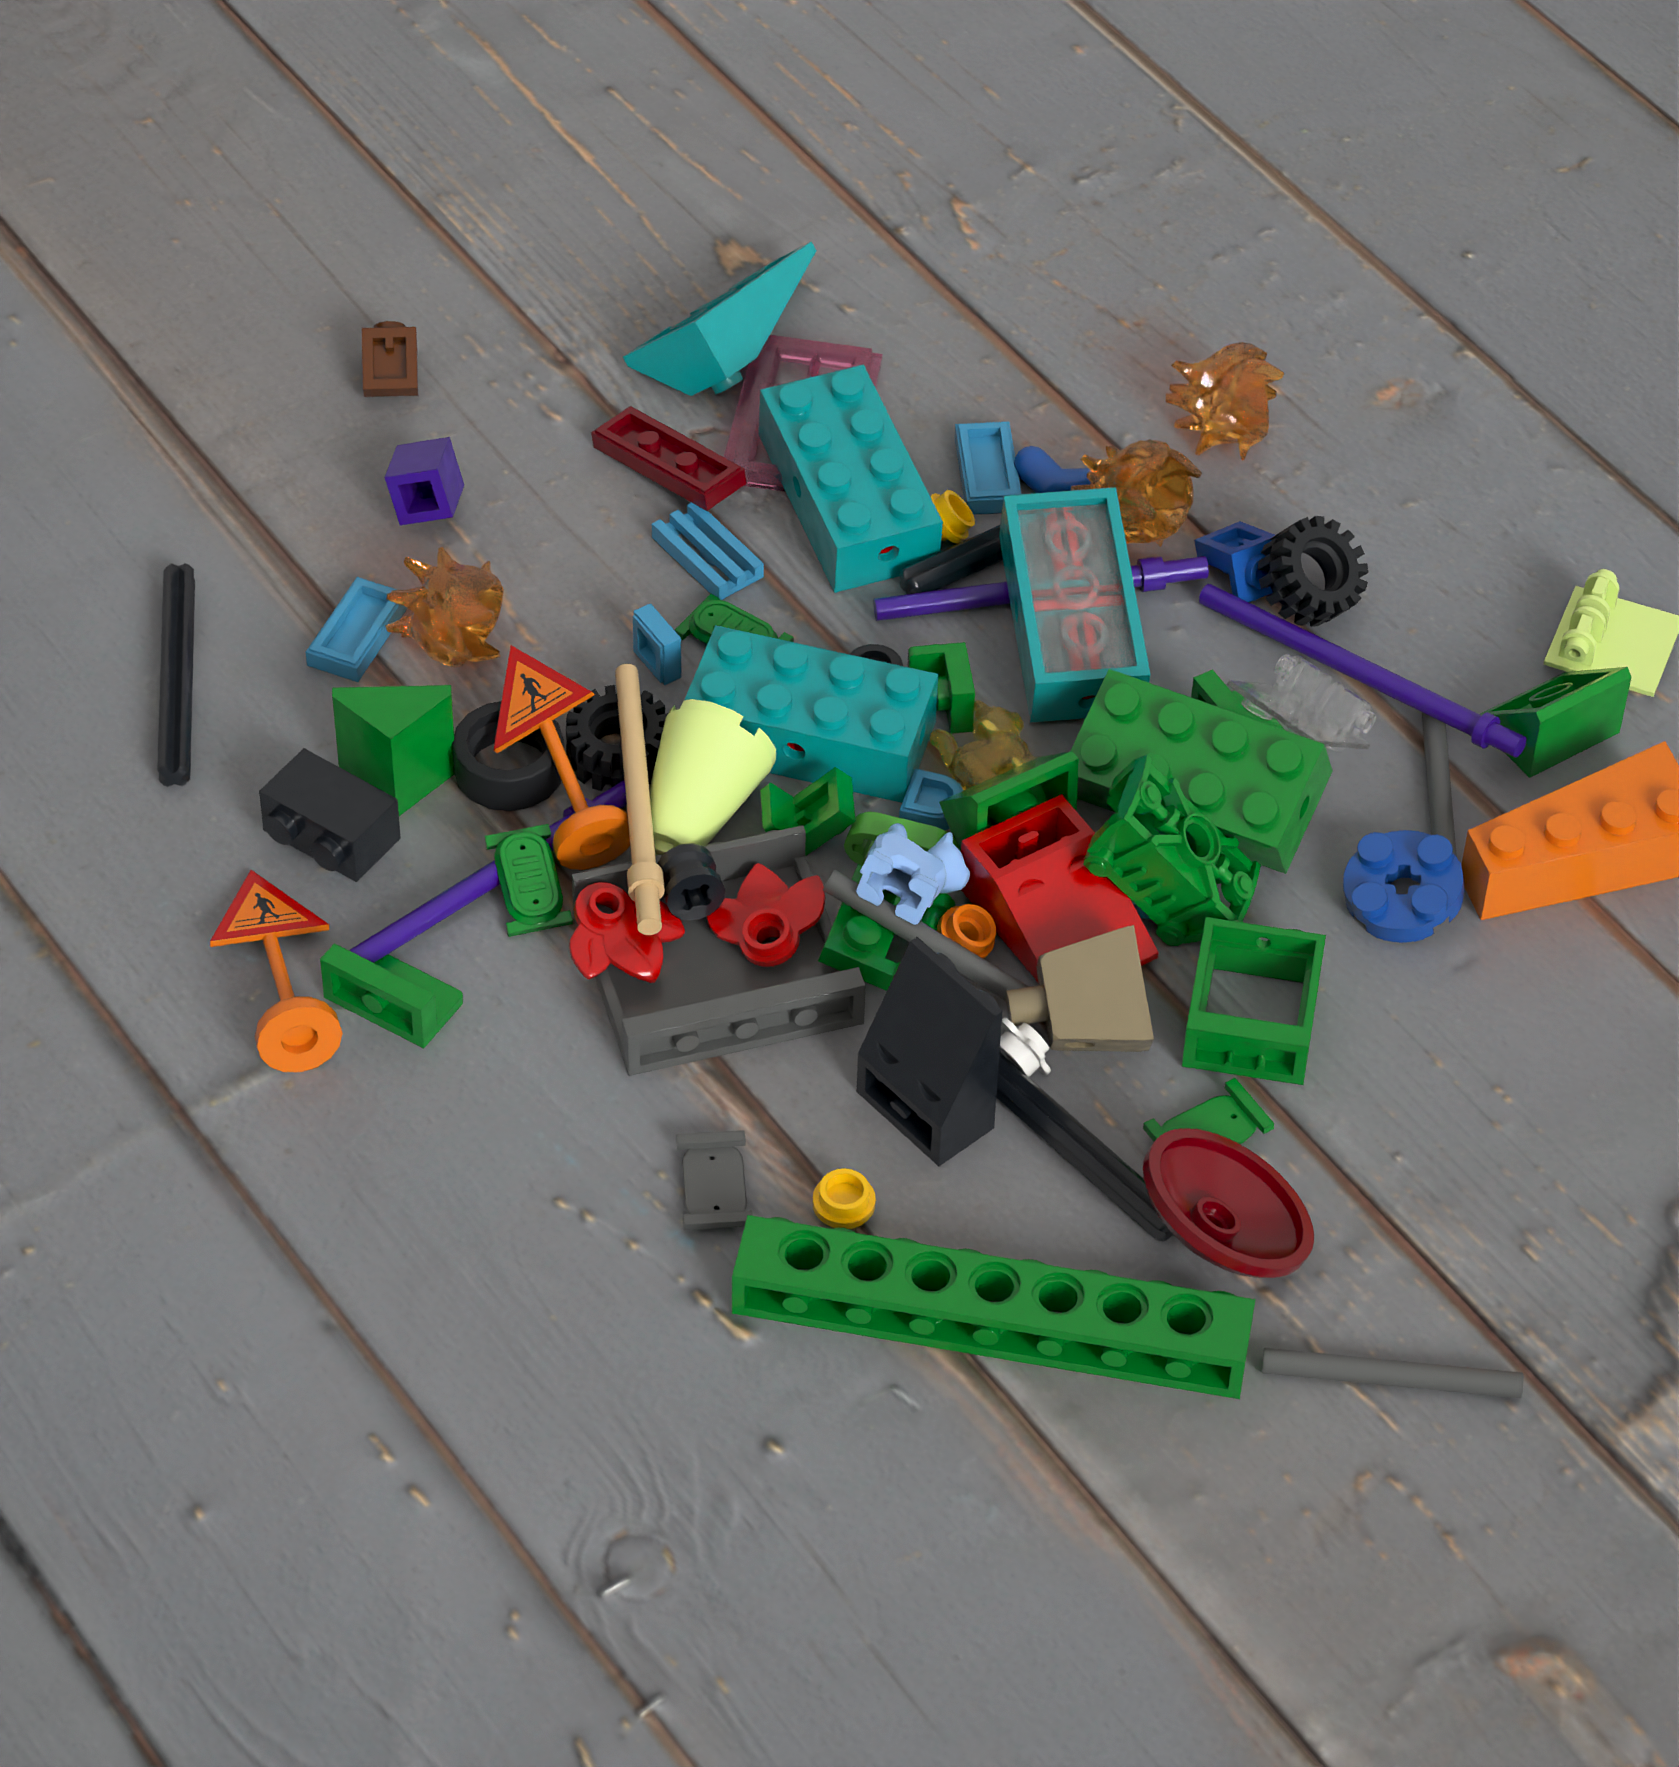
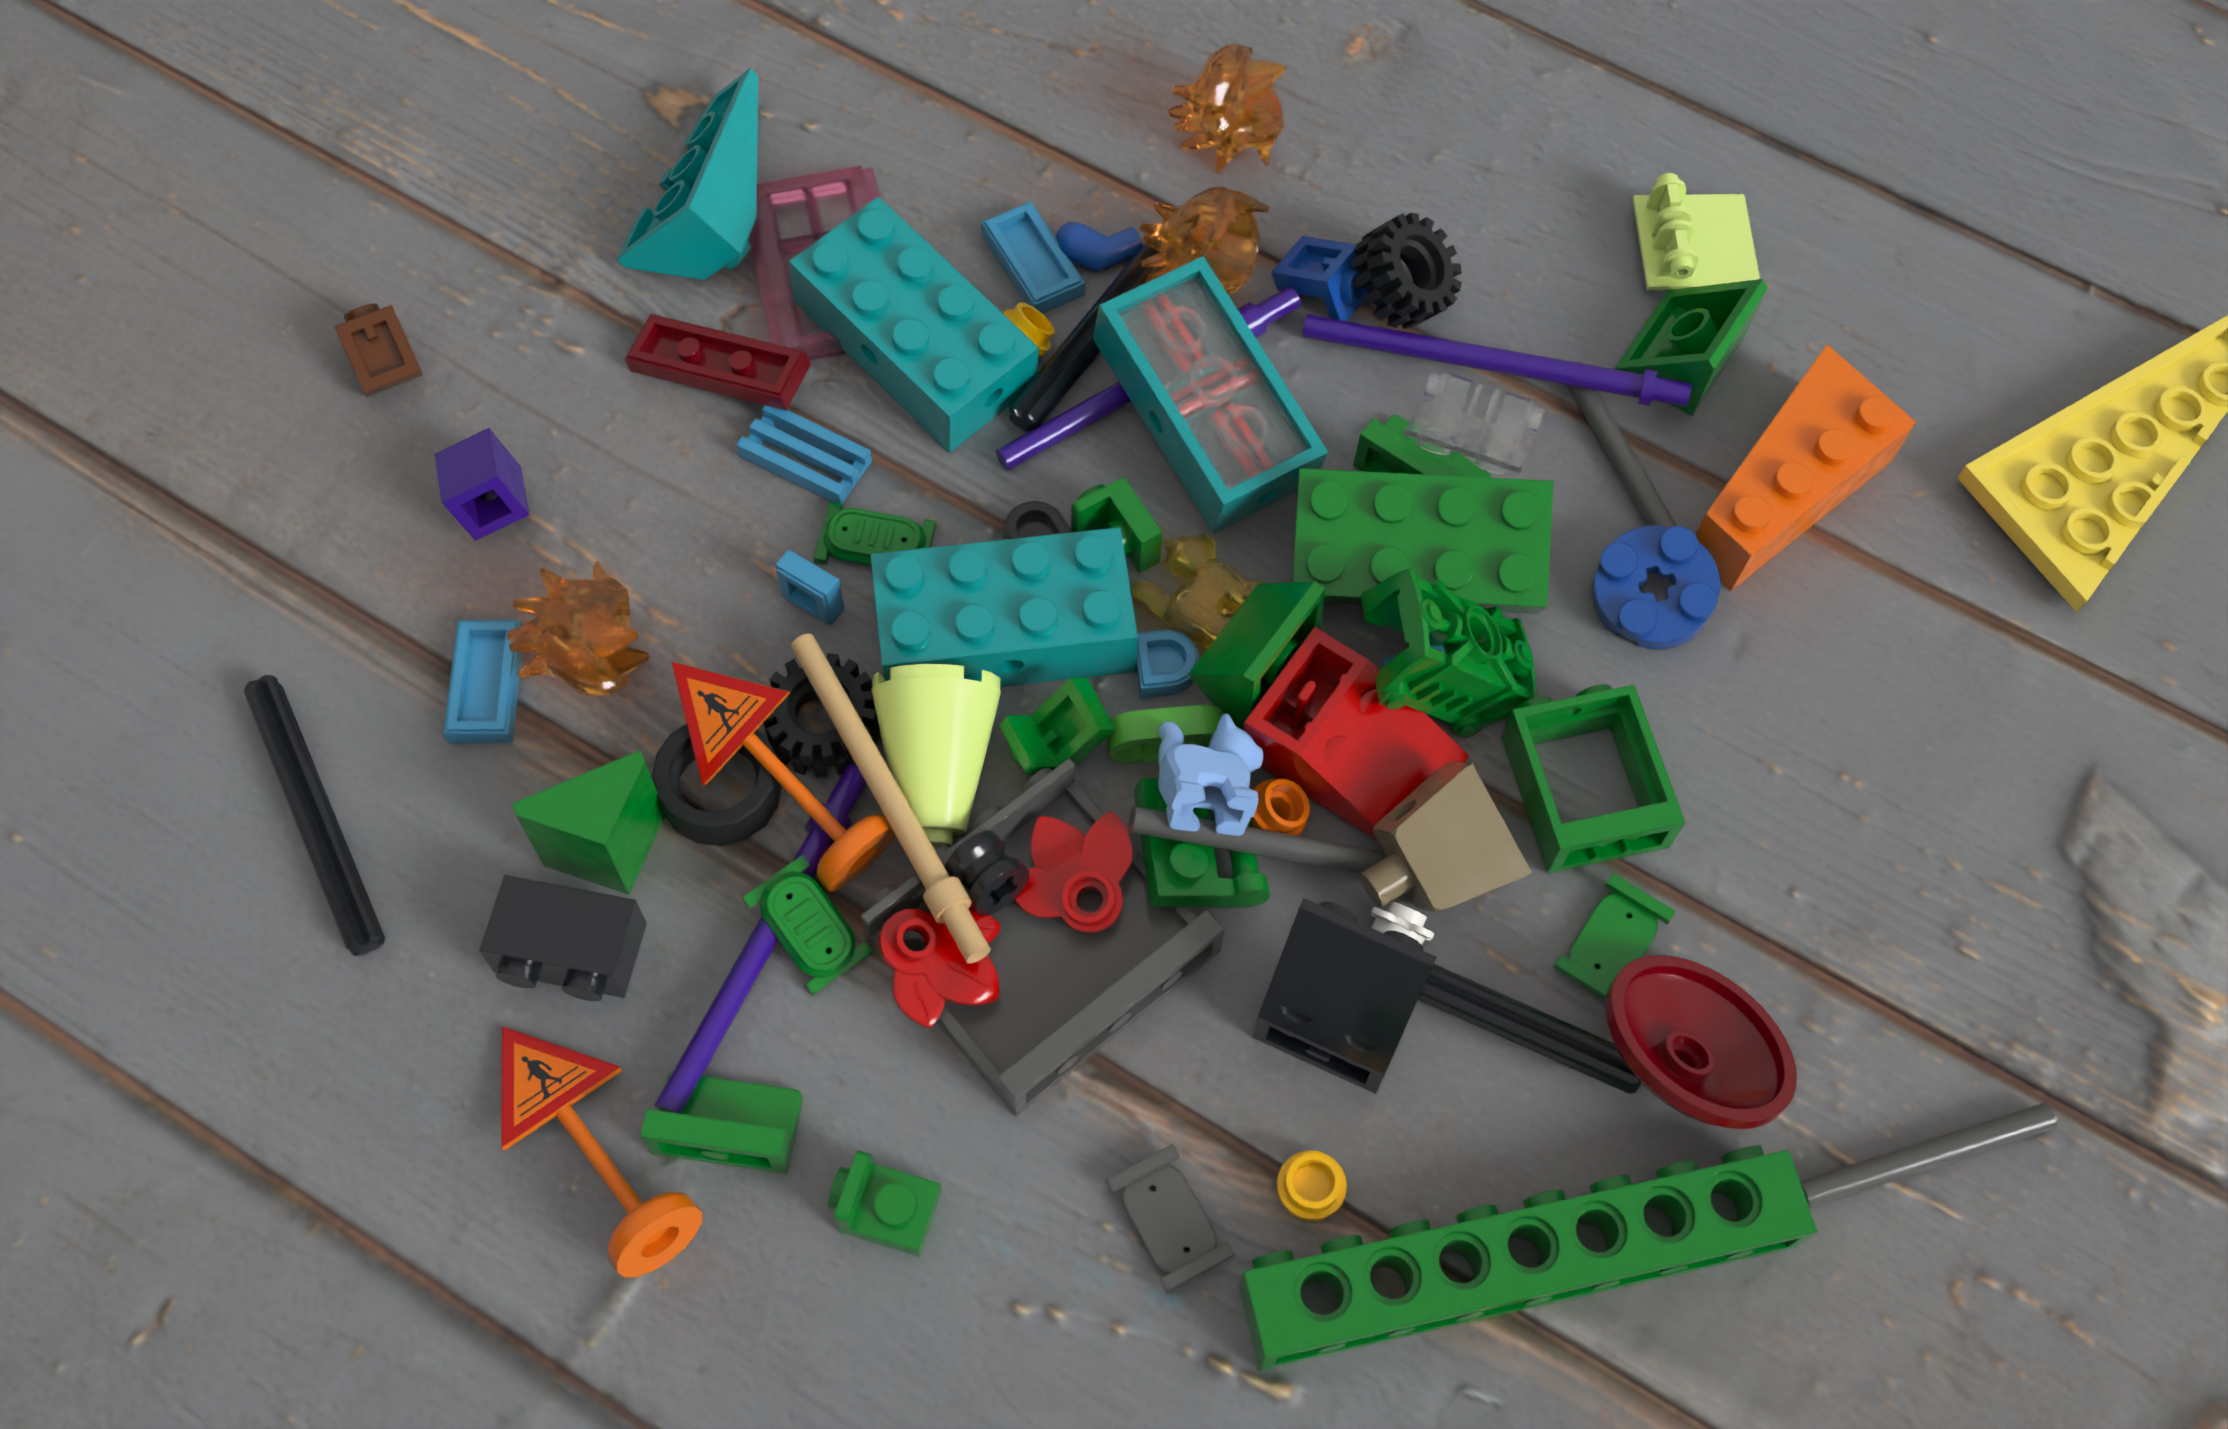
camera: 25 degrees left, 15 degrees up
none -> green bracket [828,1150,942,1257]

